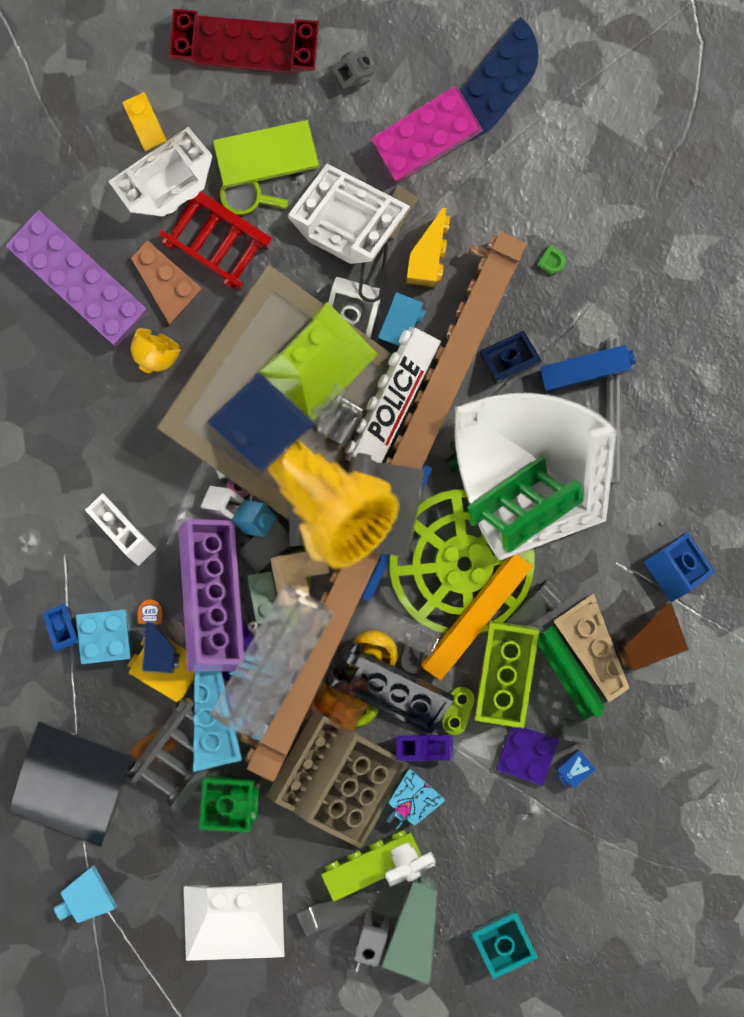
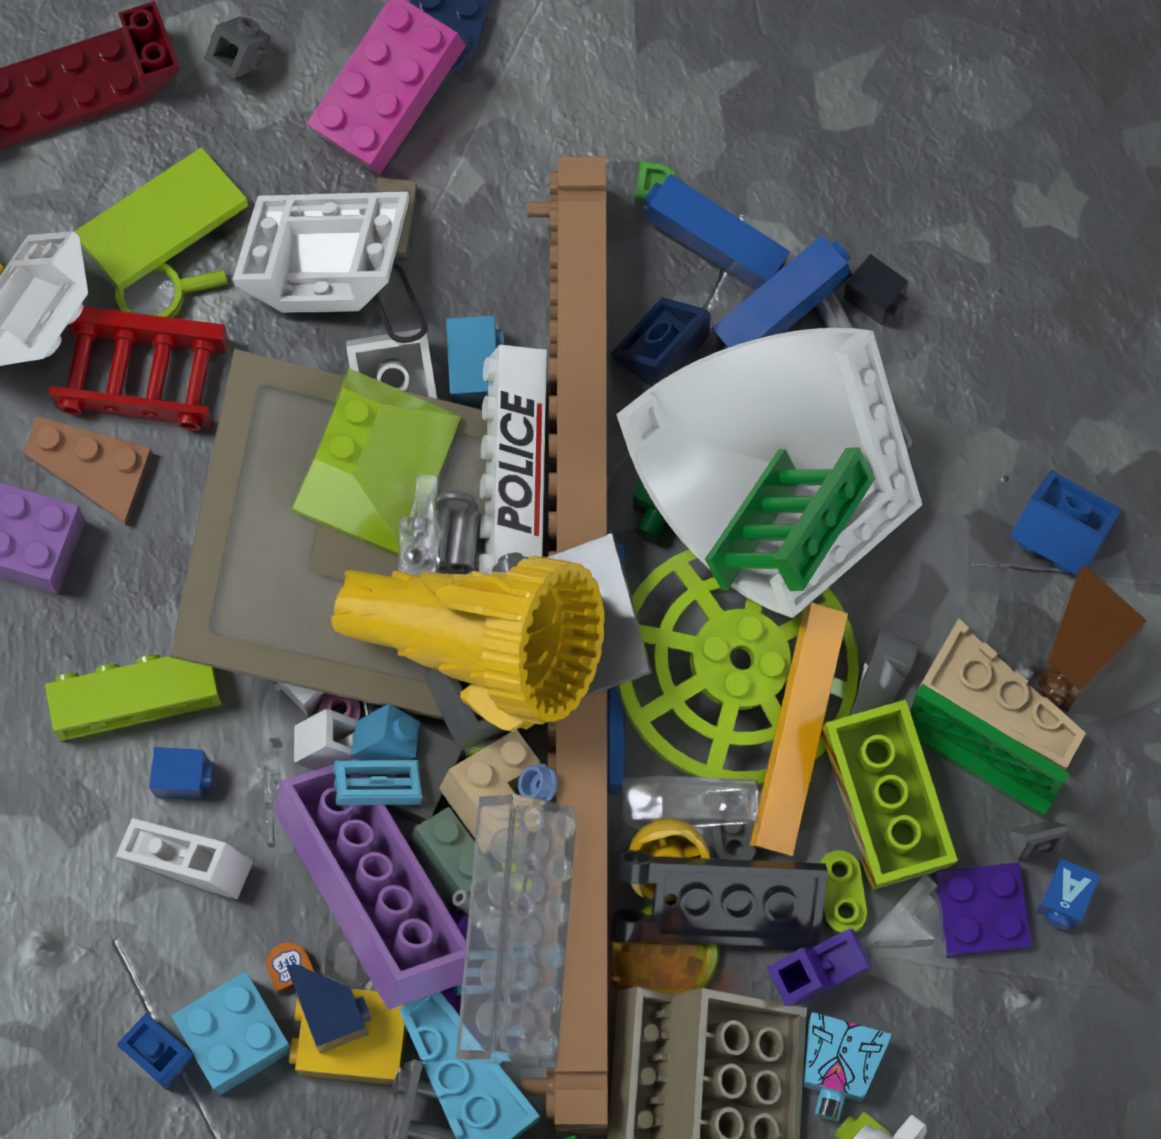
camera: 20 degrees left, 15 degrees down
yellow cylinder [131,328,181,373] -> none
dark blue piece [207,372,316,474] -> none
yellow slope [406,208,450,288] -> none
none -> lime brick [45,655,222,741]
none -> blue brick [149,747,214,800]
none -> medium azure tile [333,760,422,805]
none -> medium blue plate [518,764,557,806]
none -> blue brick [644,174,790,290]
none -> black brick [843,254,909,325]

